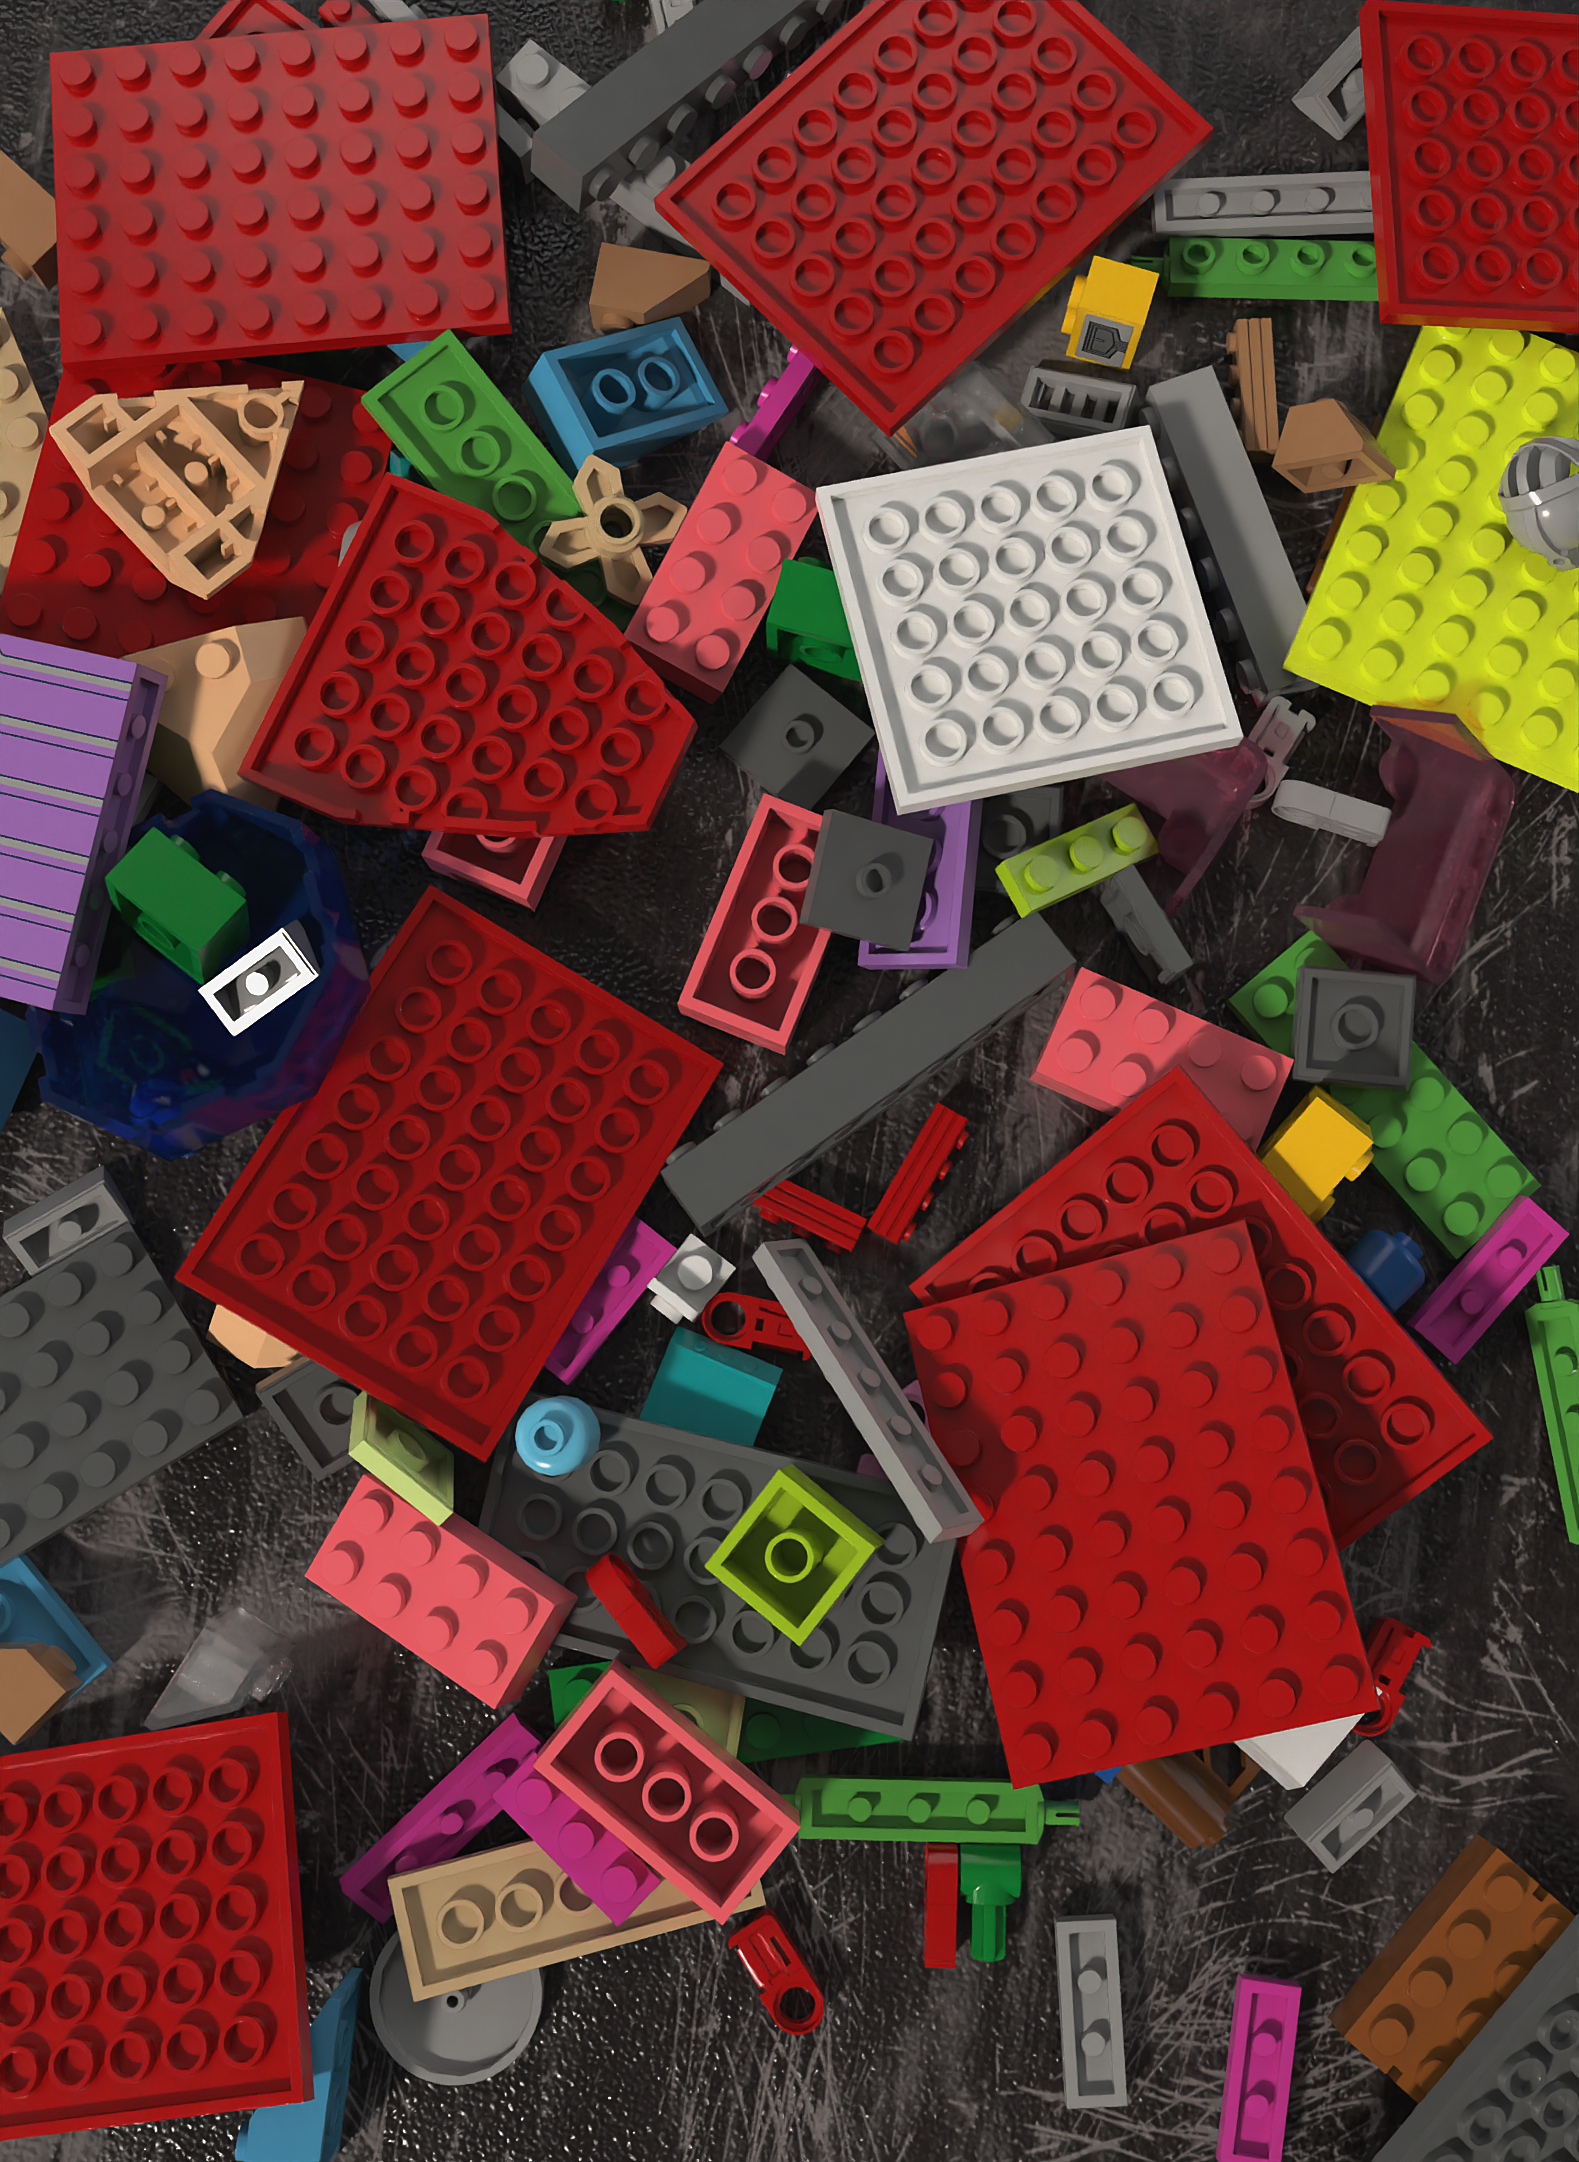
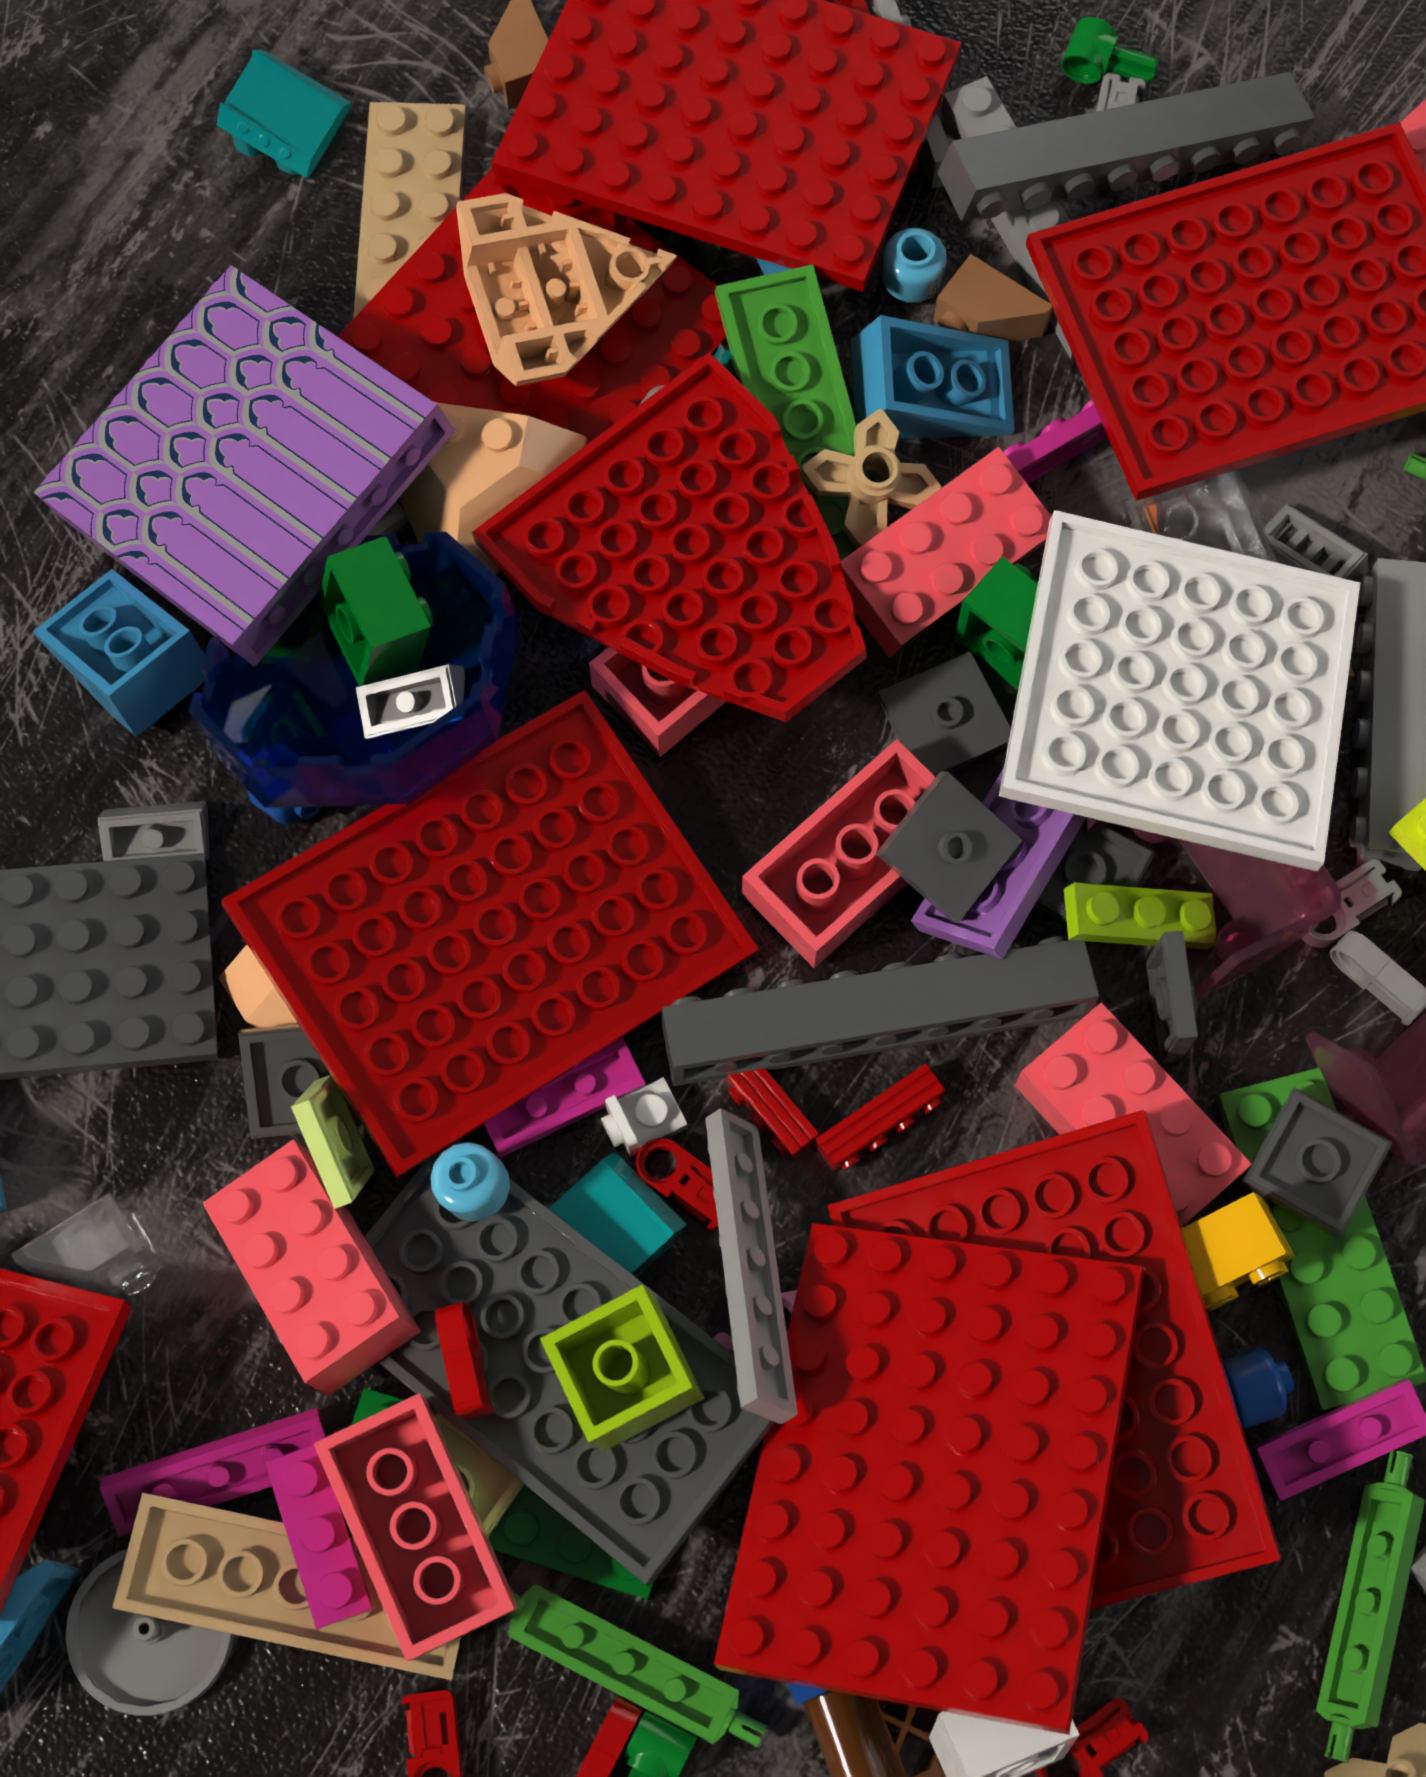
camera: 25 degrees right, 10 degrees down
yellow brick [1061,255,1159,373] -> none
none -> medium azure head [881,228,947,303]

